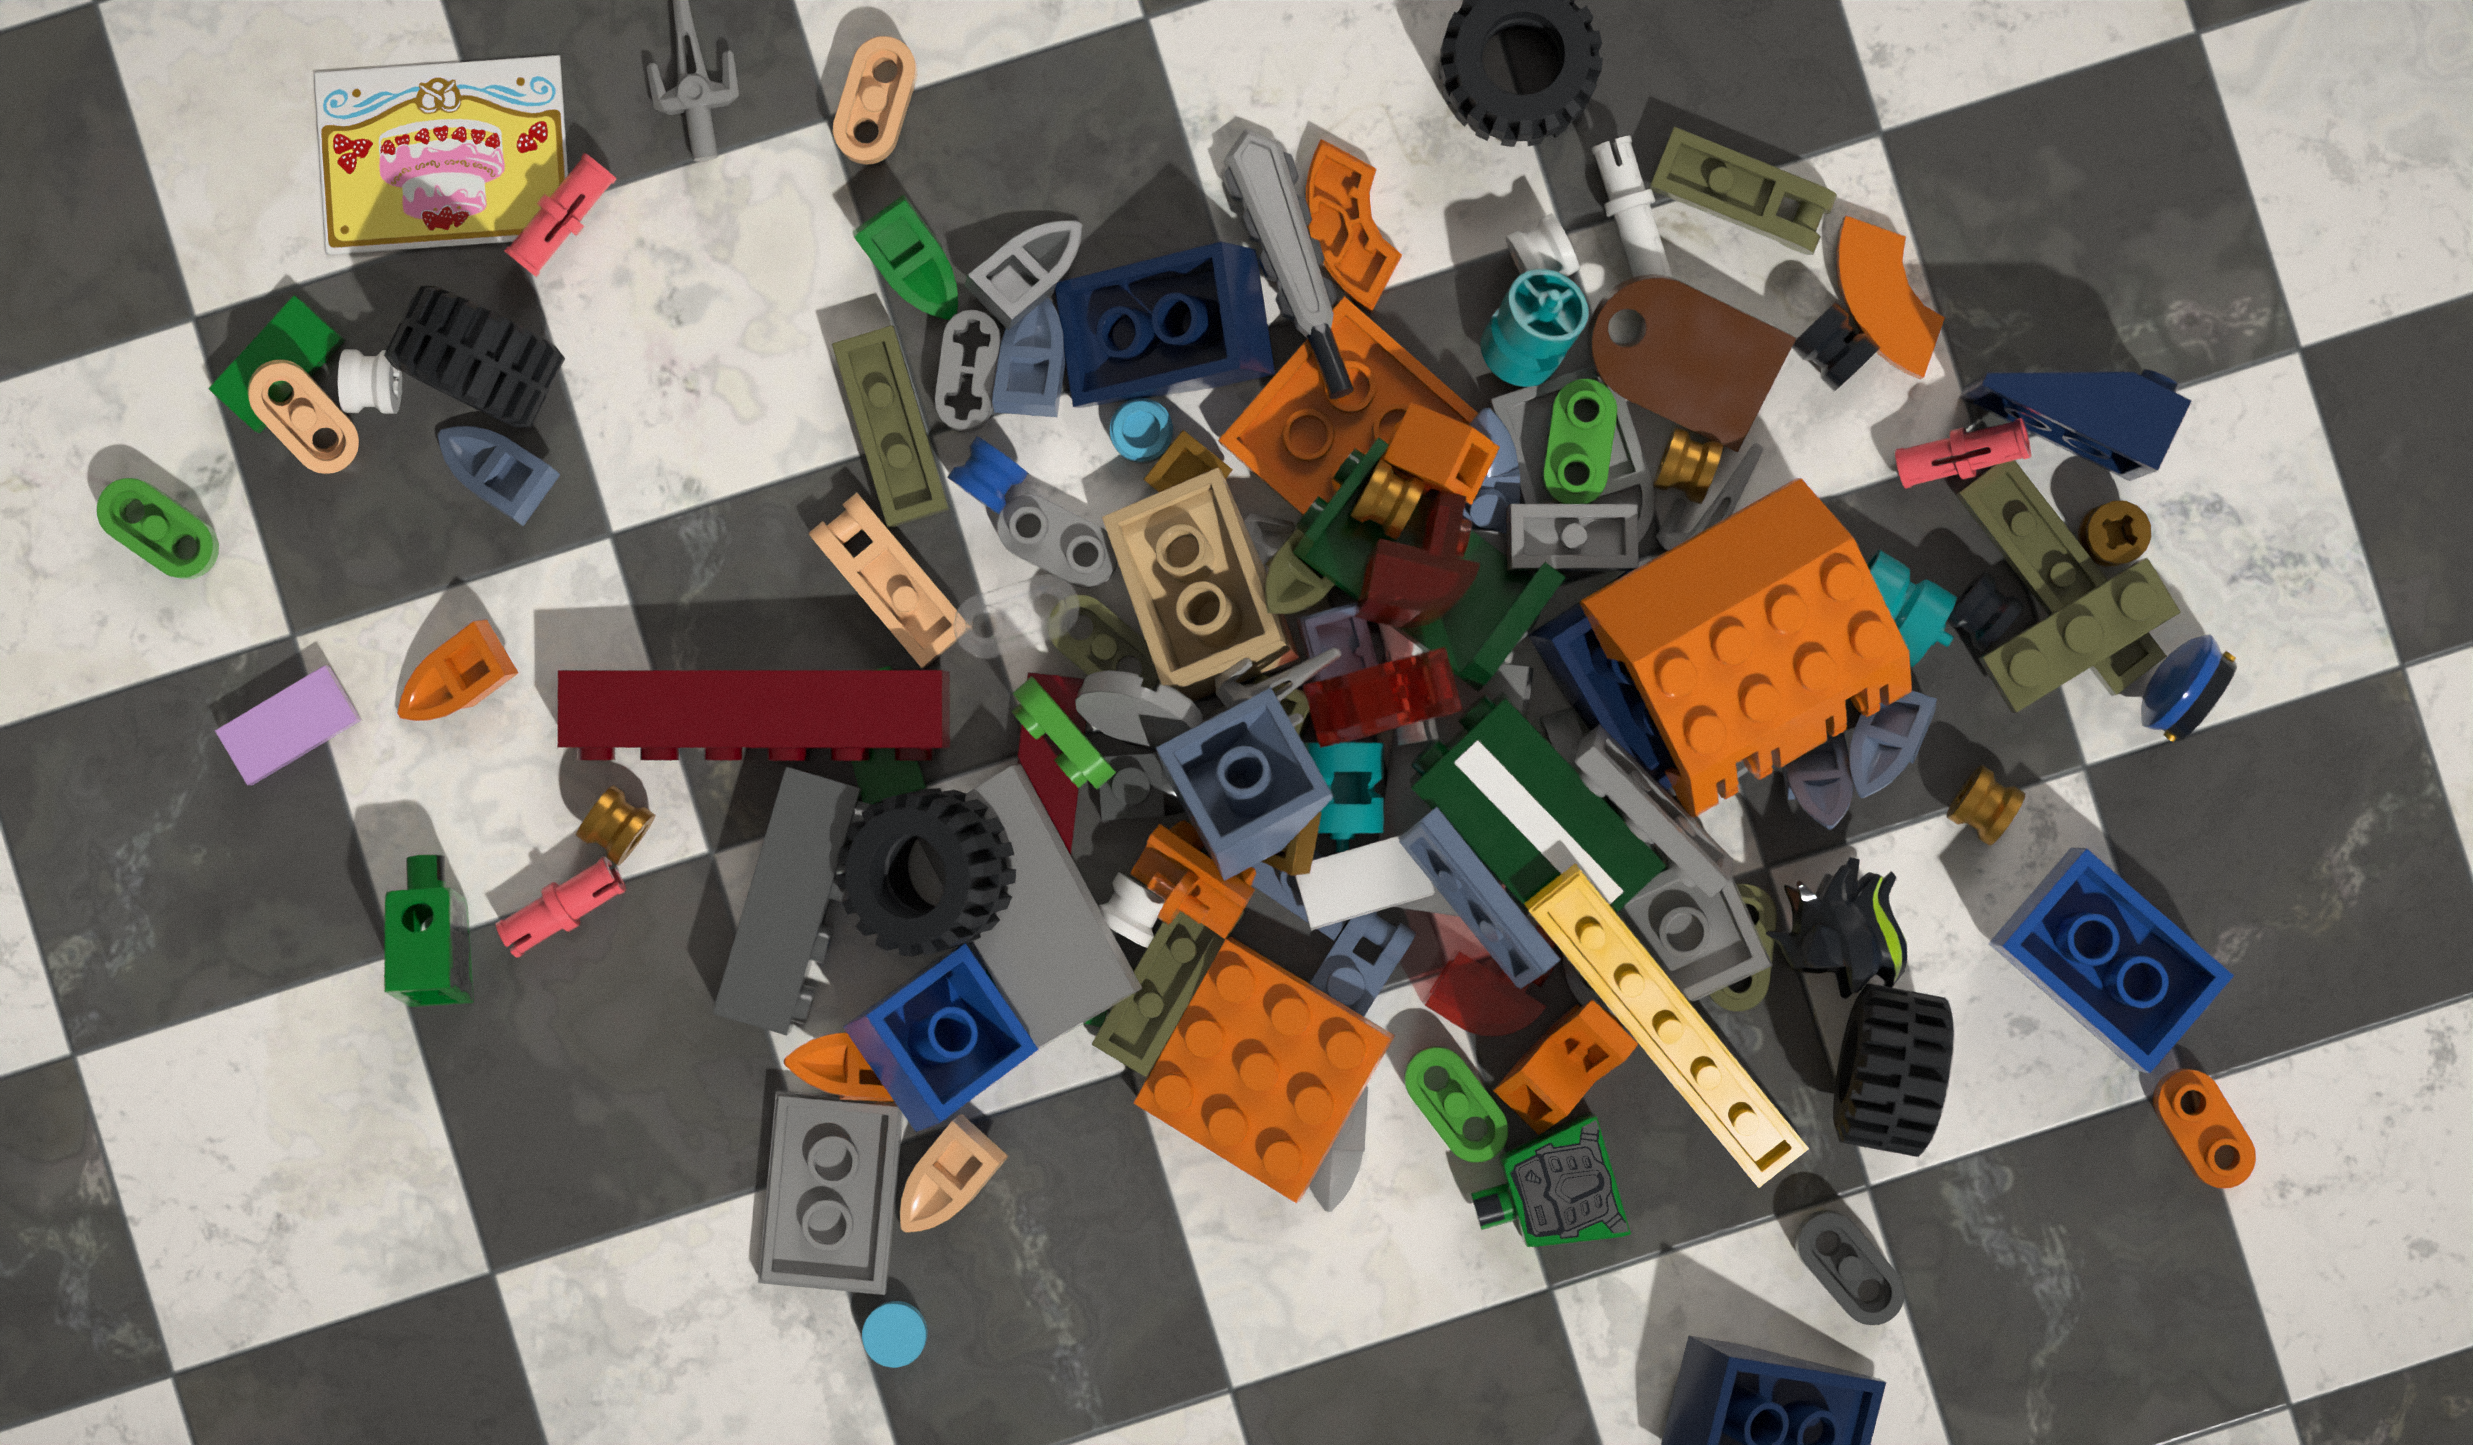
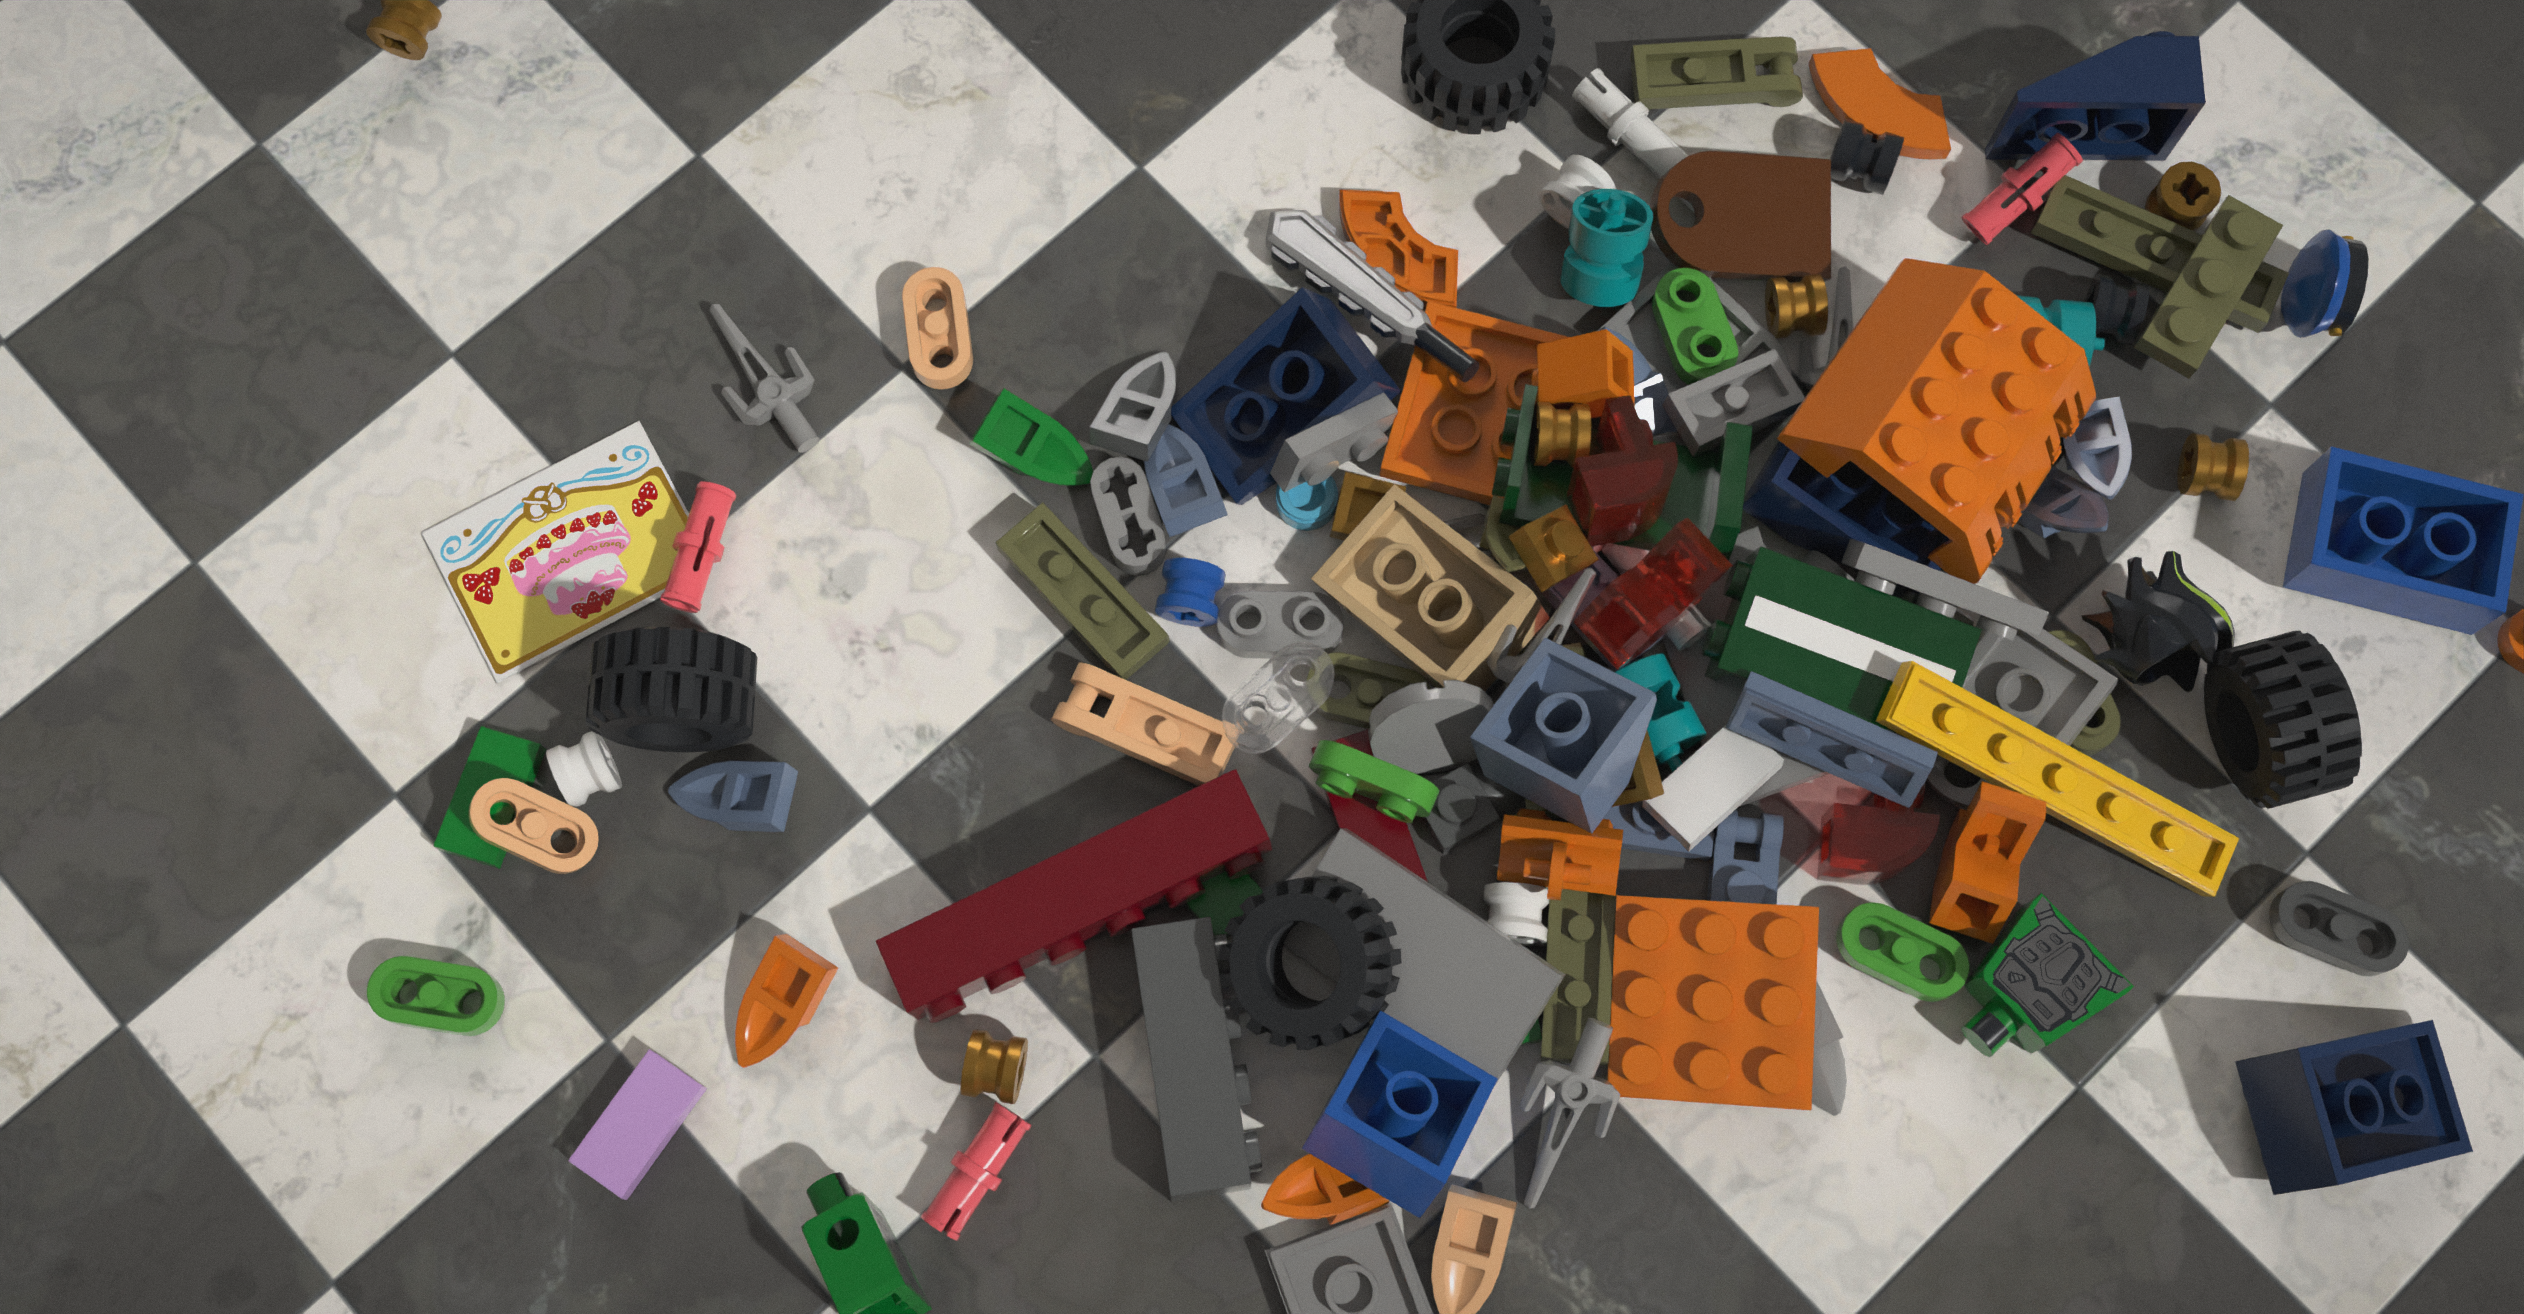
camera: 25 degrees left, 15 degrees down
none -> light grey plate [1270,392,1398,492]
none -> pearl gold plate [1508,505,1599,593]
none -> light grey piece [1519,1018,1621,1209]

